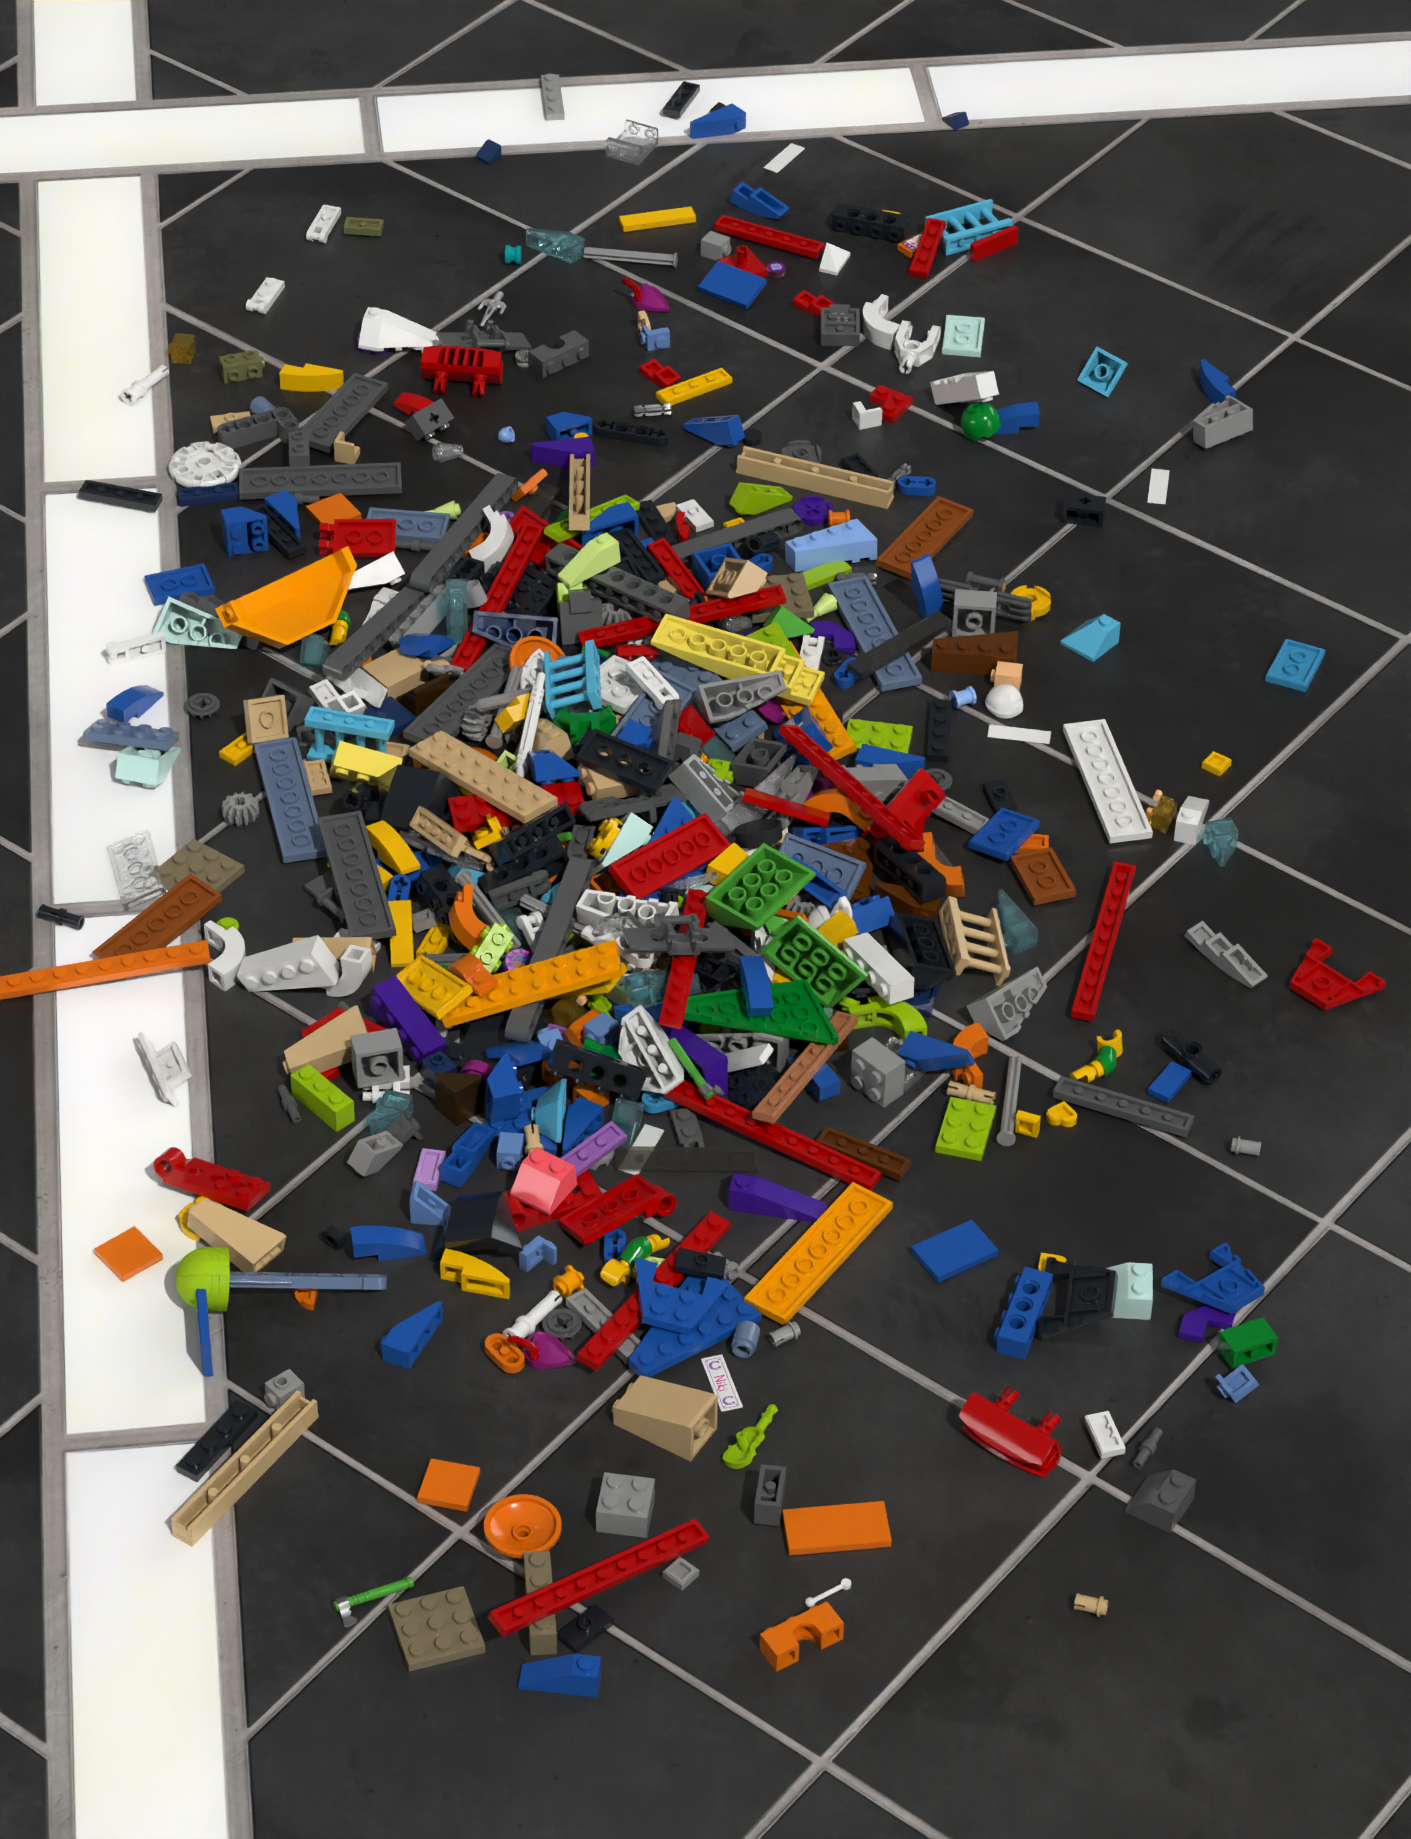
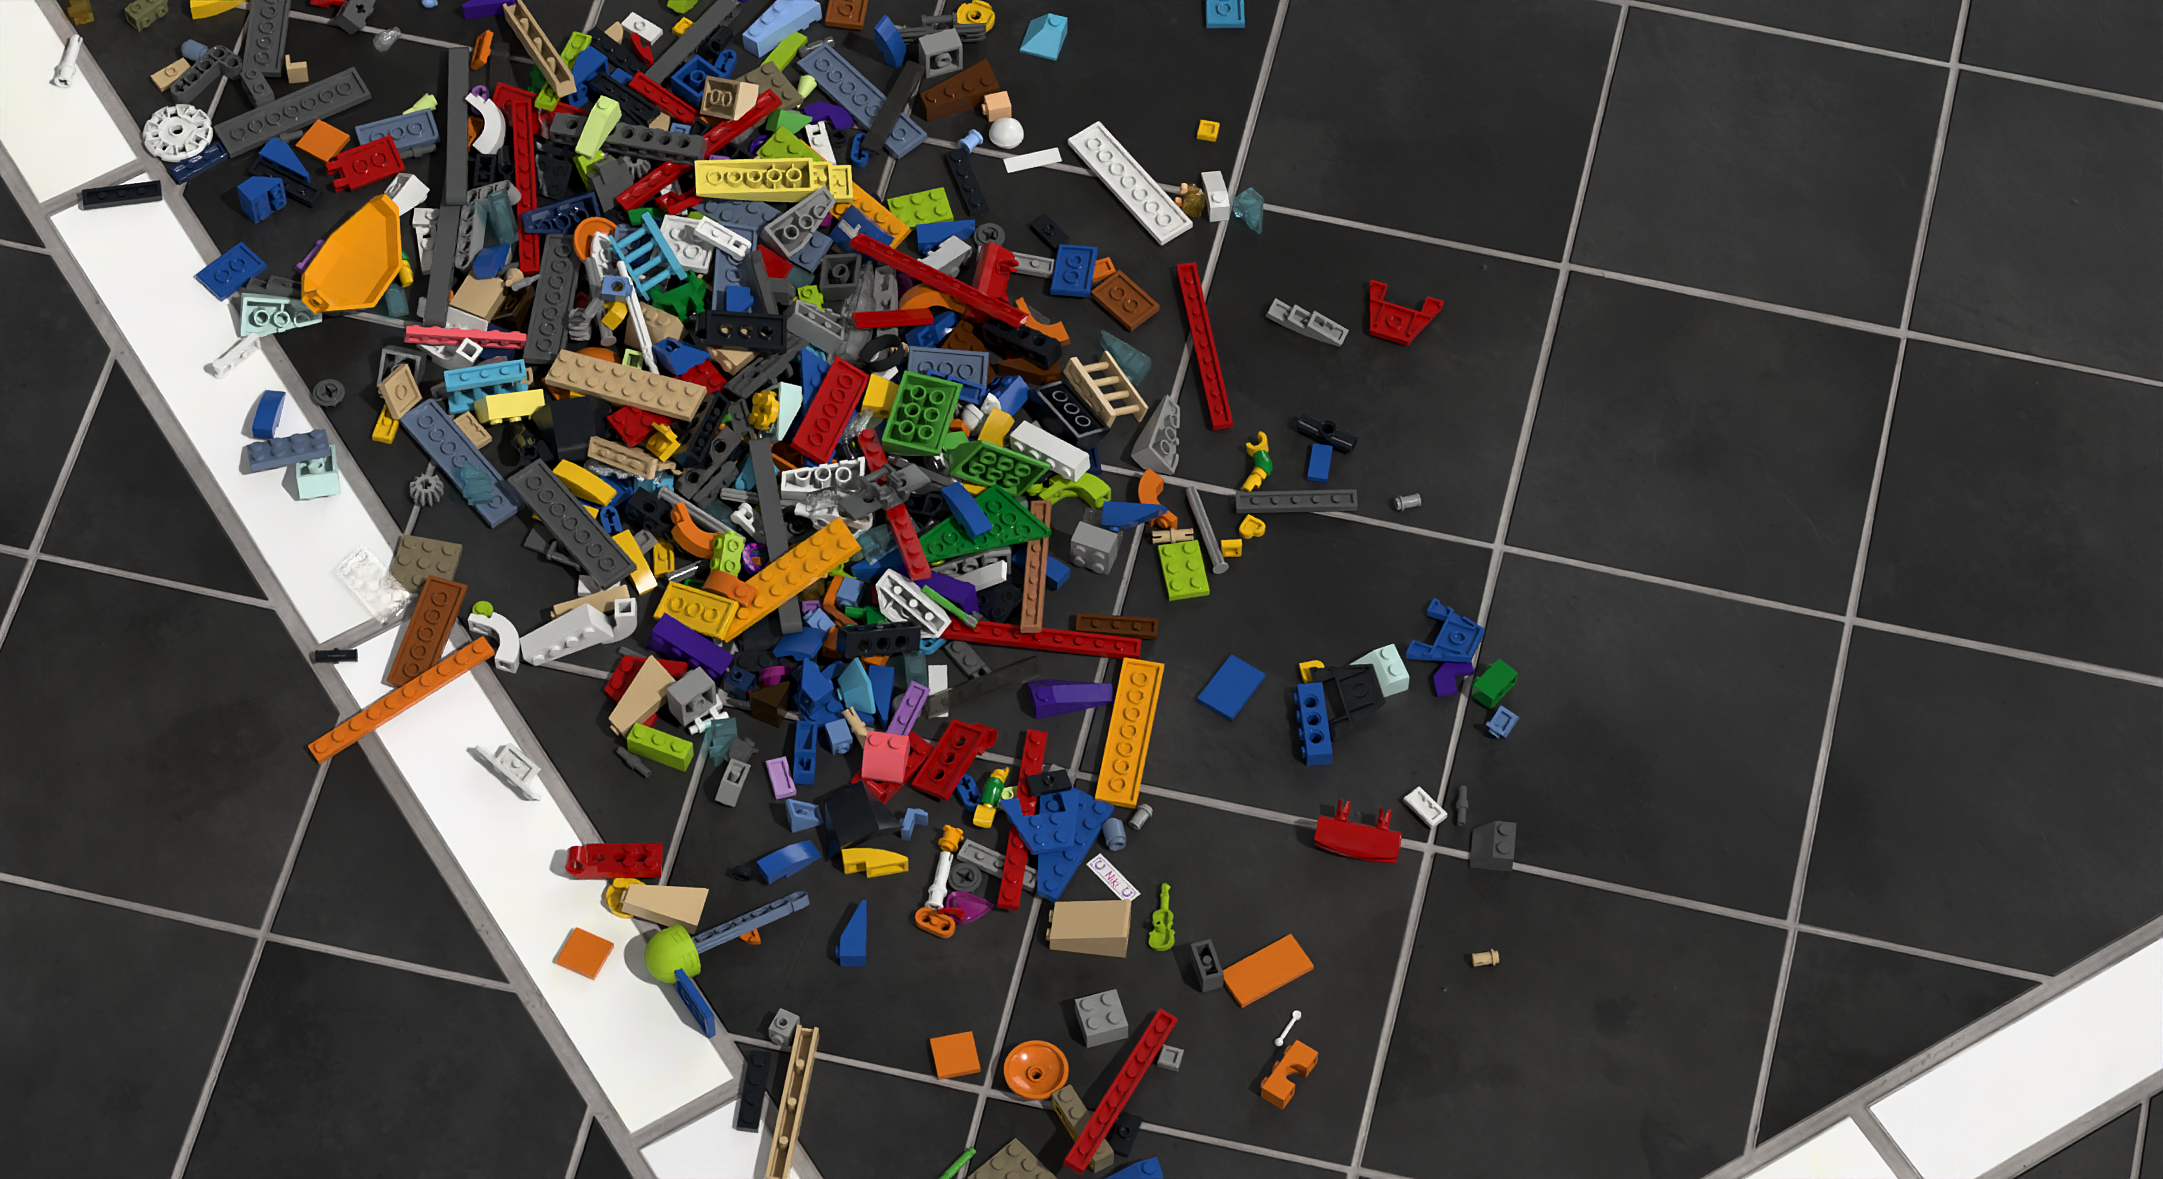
camera: 25 degrees left, 15 degrees up
none -> coral plate [404,325,526,350]
none -> clear light blue slope [460,460,493,505]
none -> medium blue brick [601,275,633,303]

